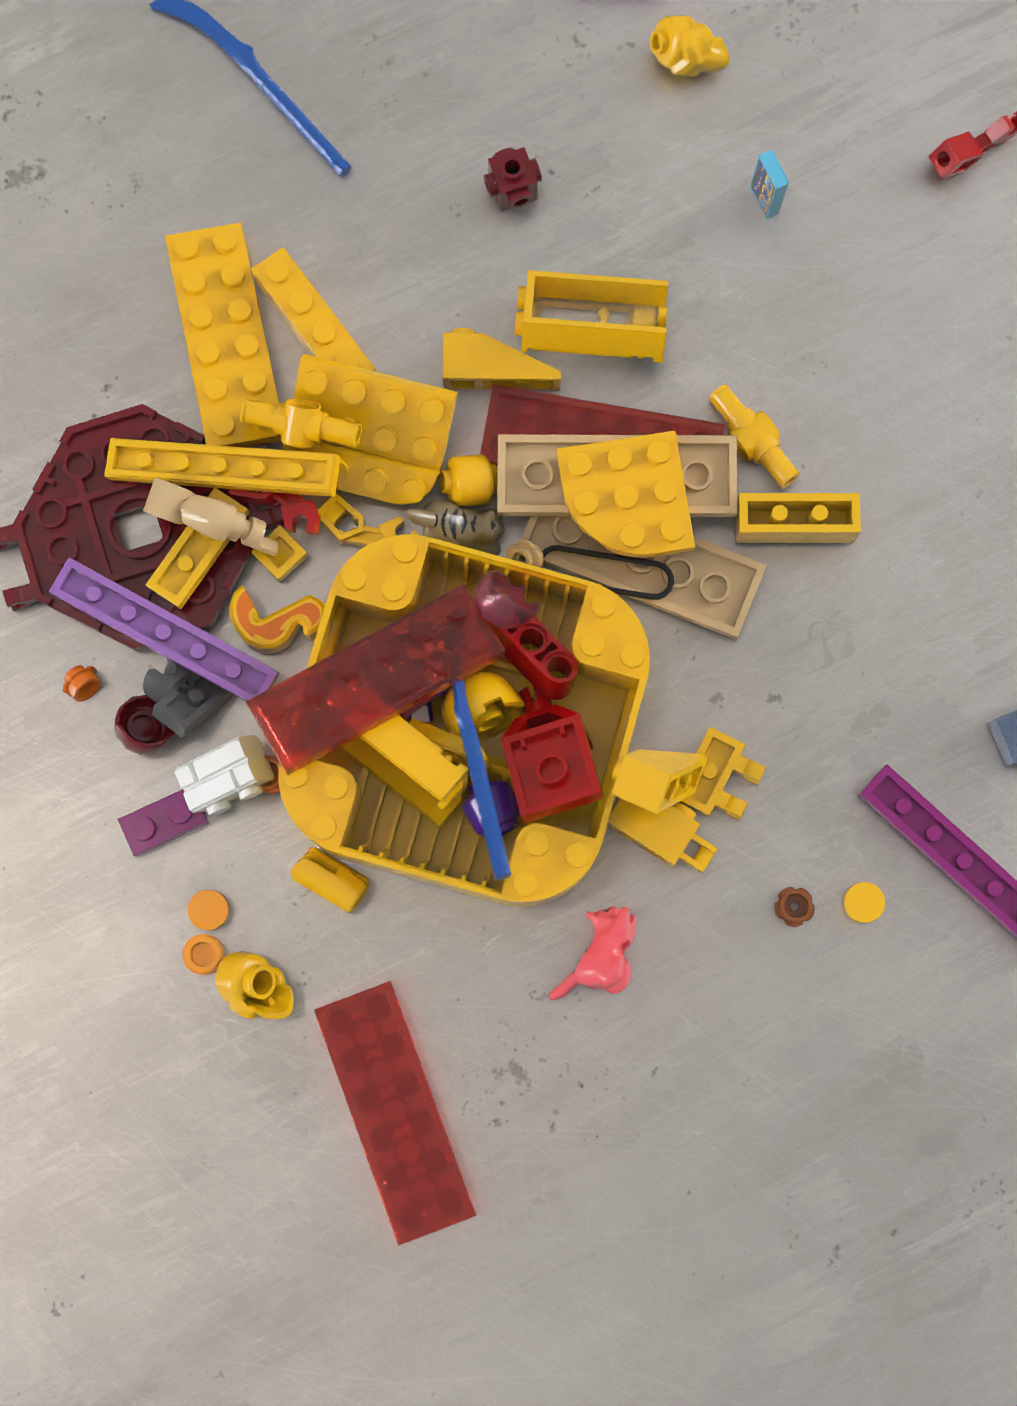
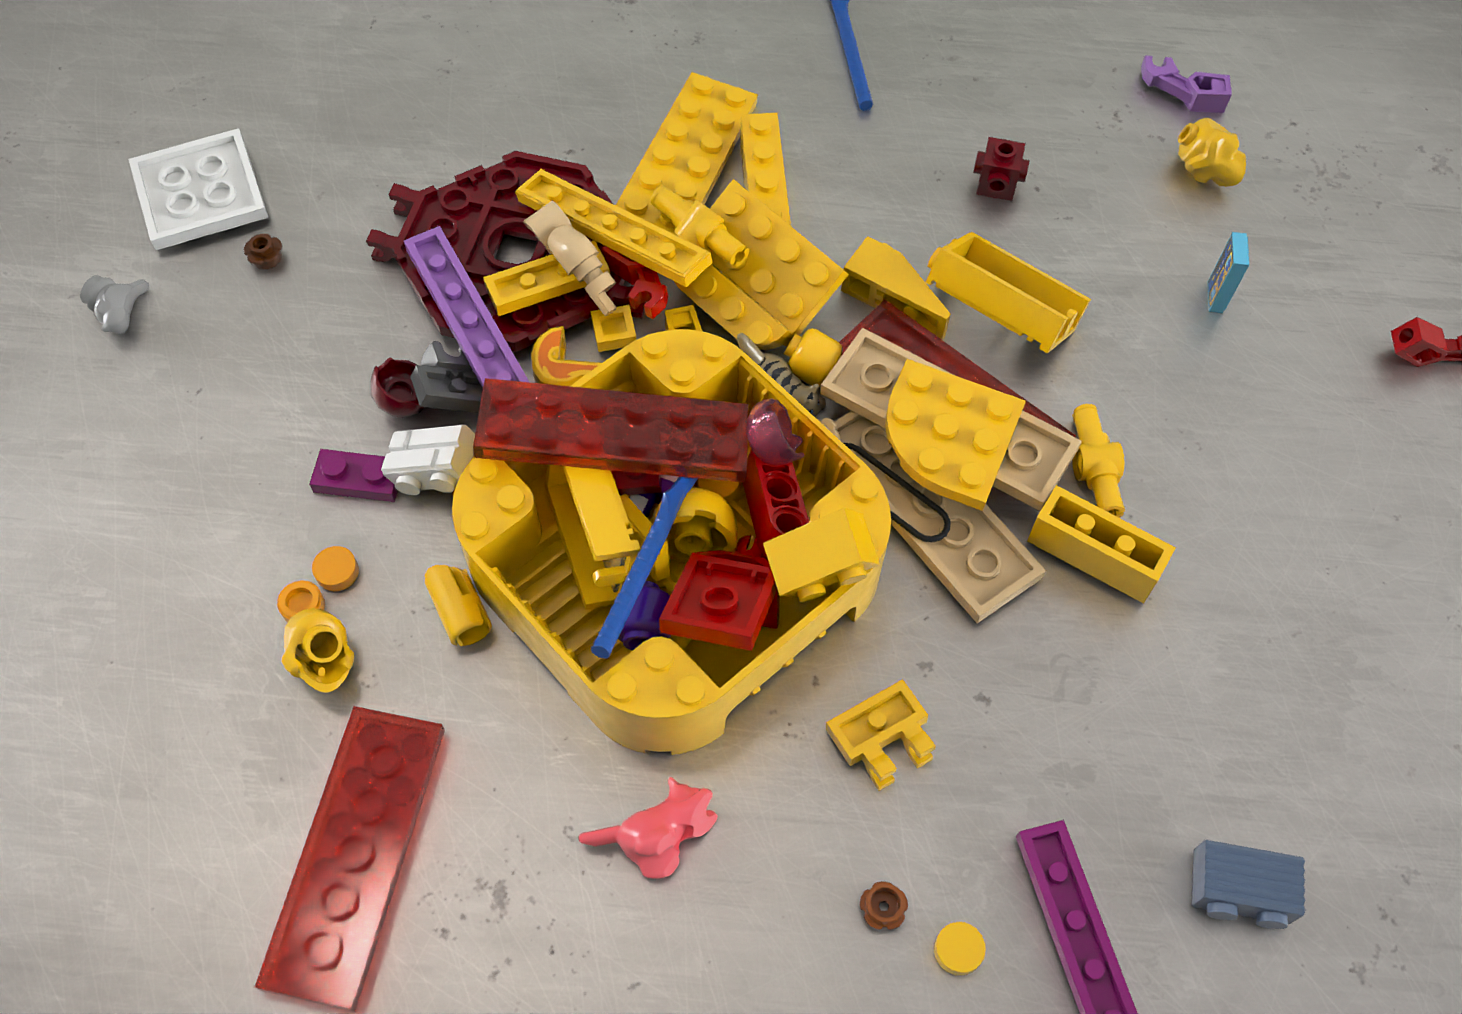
camera: 30 degrees right, 20 degrees down
orange plate [63,665,101,702] -> none
yellow brick [607,798,718,874] -> none
yellow slope [611,749,708,814] -> none
none -> yellow brick [763,508,880,602]

